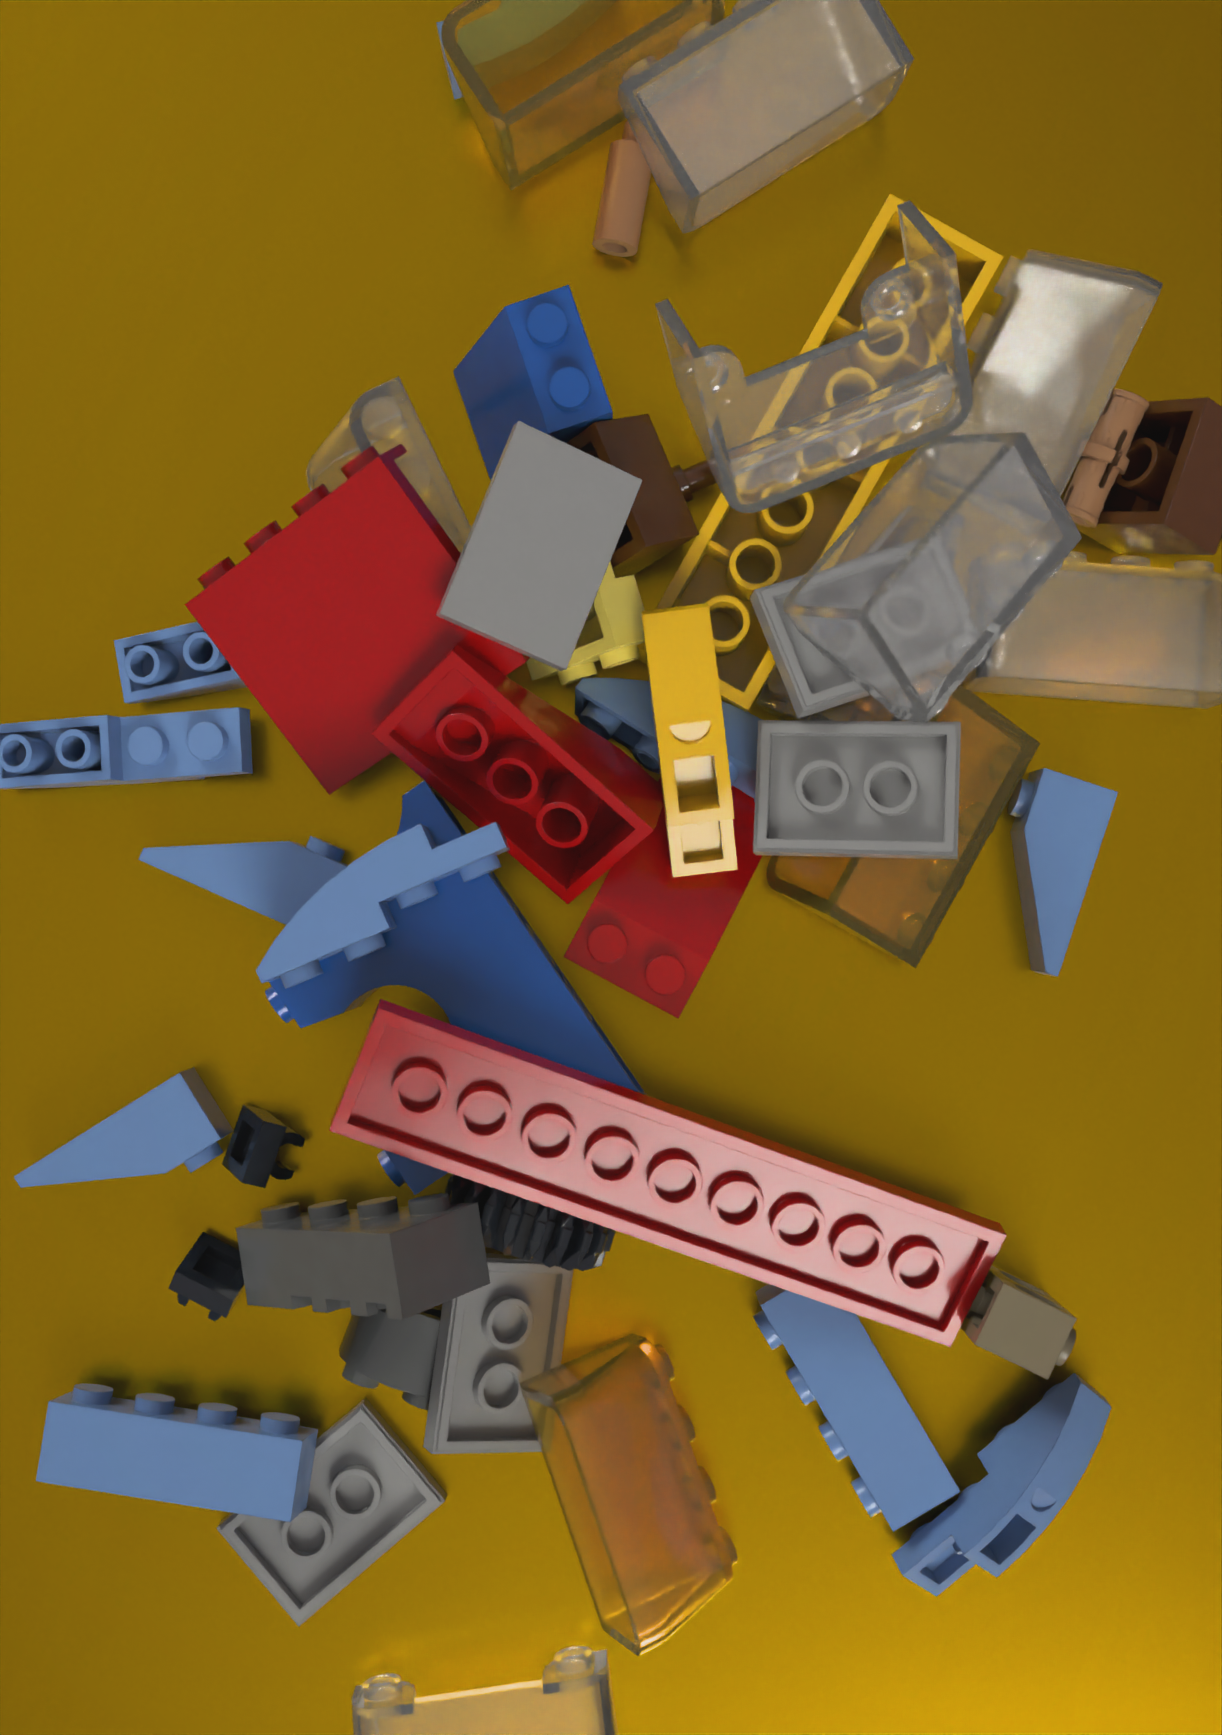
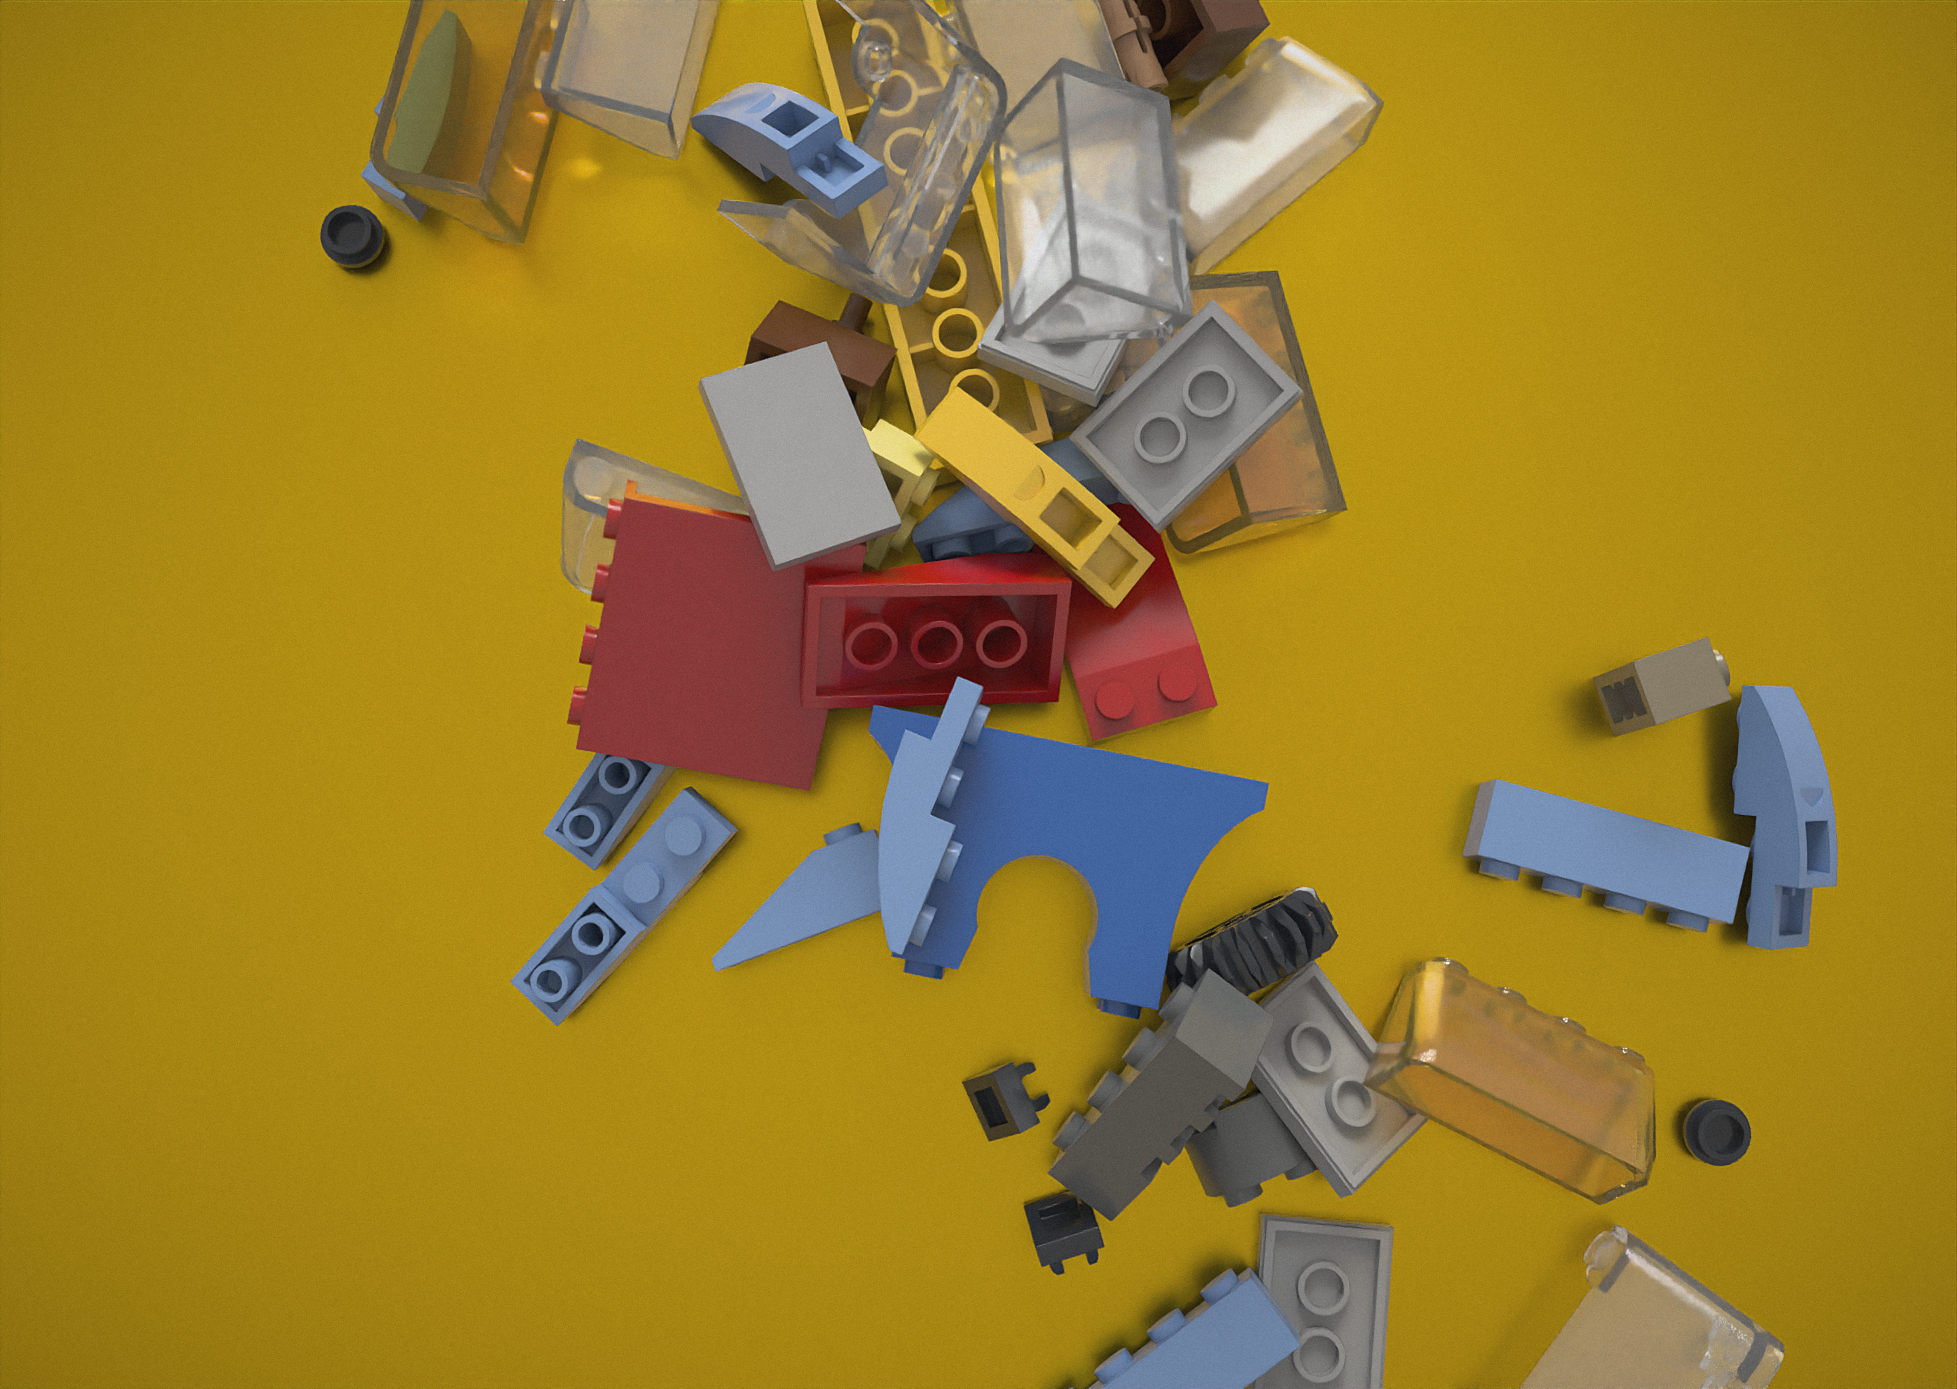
camera: 40 degrees left, 5 degrees down
medium blue slope [14,1067,234,1188] -> none
plate [329,999,1007,1347] -> none
blue slope [453,285,613,481] -> none
medium nougat cylinder [592,121,655,257] -> none
medium blue slope [1008,768,1118,977] -> none
none -> black plate [320,205,385,268]
none -> medium blue slope [690,83,888,220]
none -> black plate [1683,1099,1751,1166]

